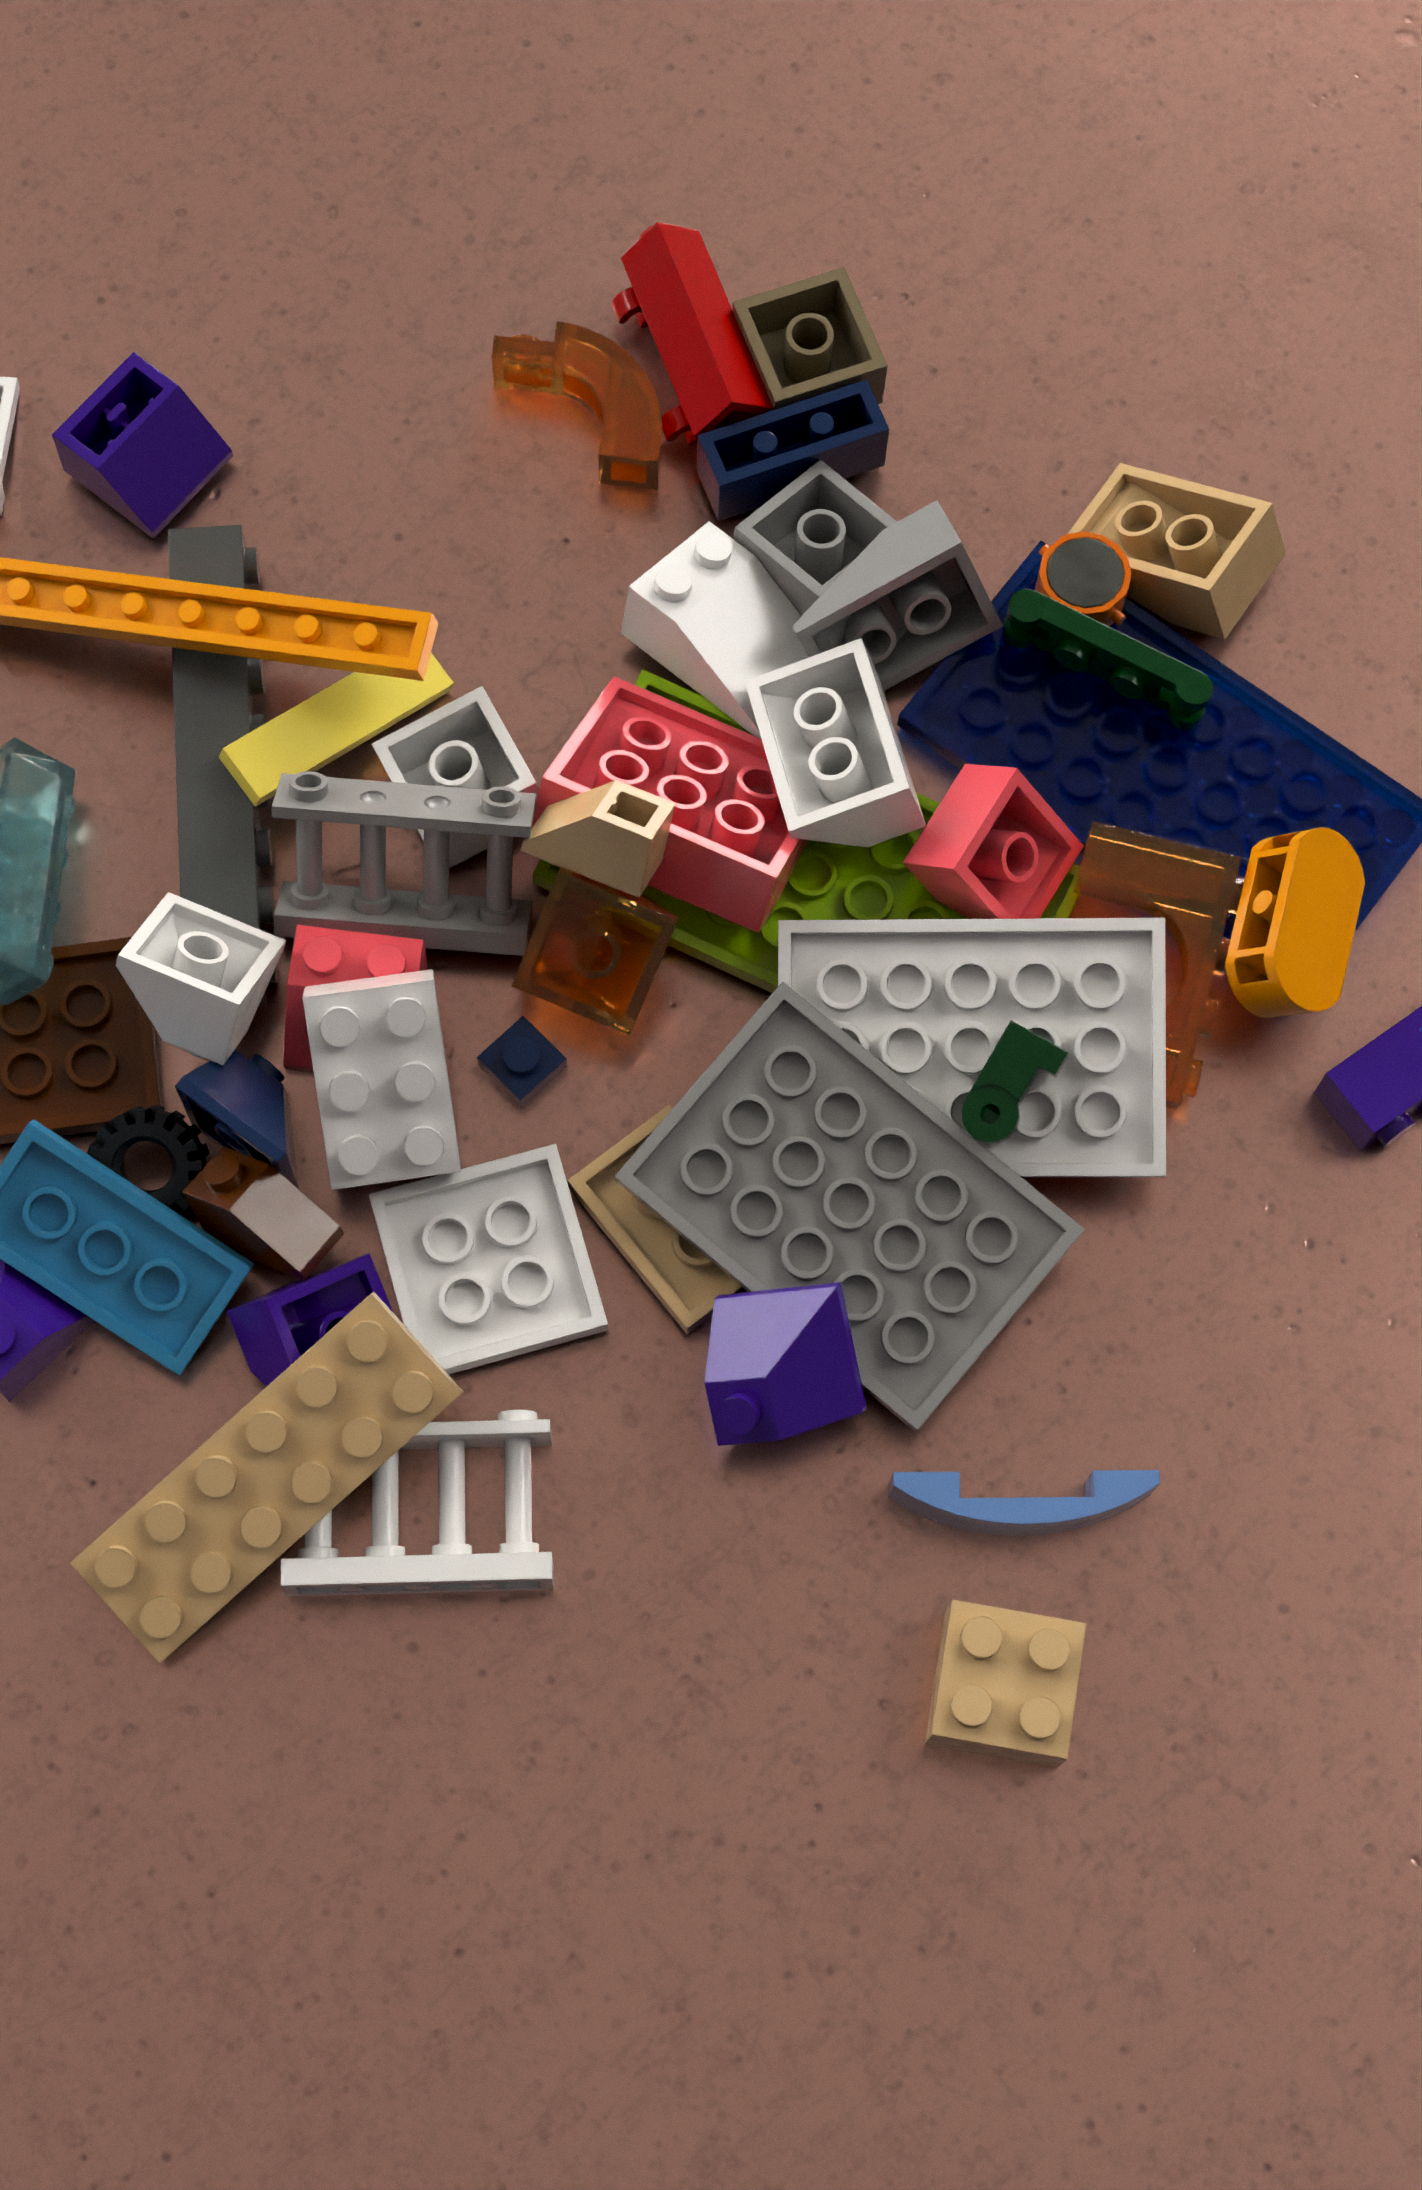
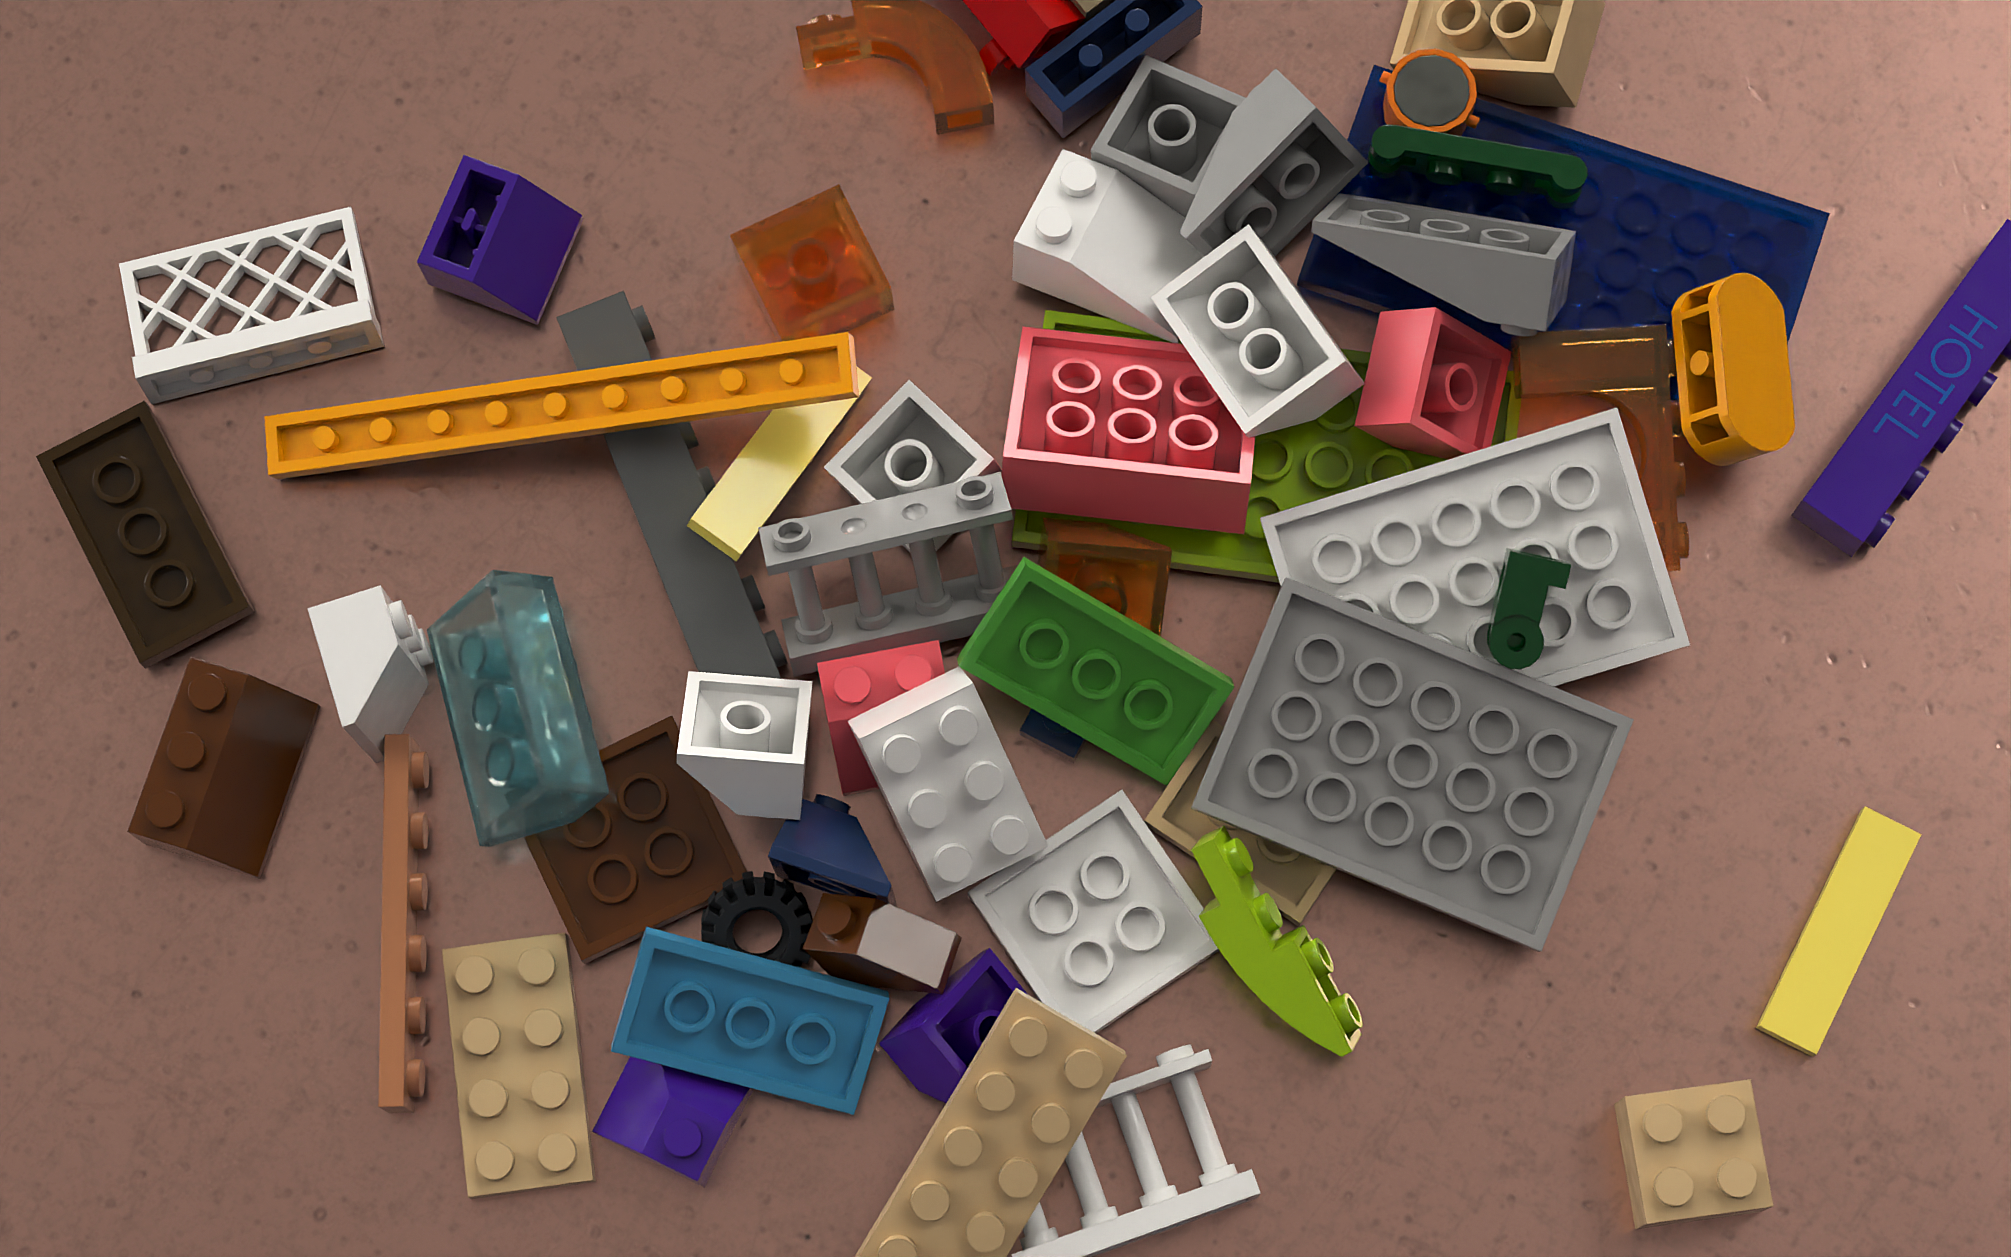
camera: 10 degrees left, 5 degrees up
tan slope [521,780,676,898] -> none
dark purple slope [704,1282,867,1446] -> none
medium blue slope [888,1470,1160,1536] -> none
none -> clear orange brick [730,184,894,342]
none -> bright green plate [957,557,1235,786]
none -> lime slope [1191,825,1363,1057]
none -> light grey slope [1311,193,1576,336]
none -> light yellow tile [1756,806,1922,1057]

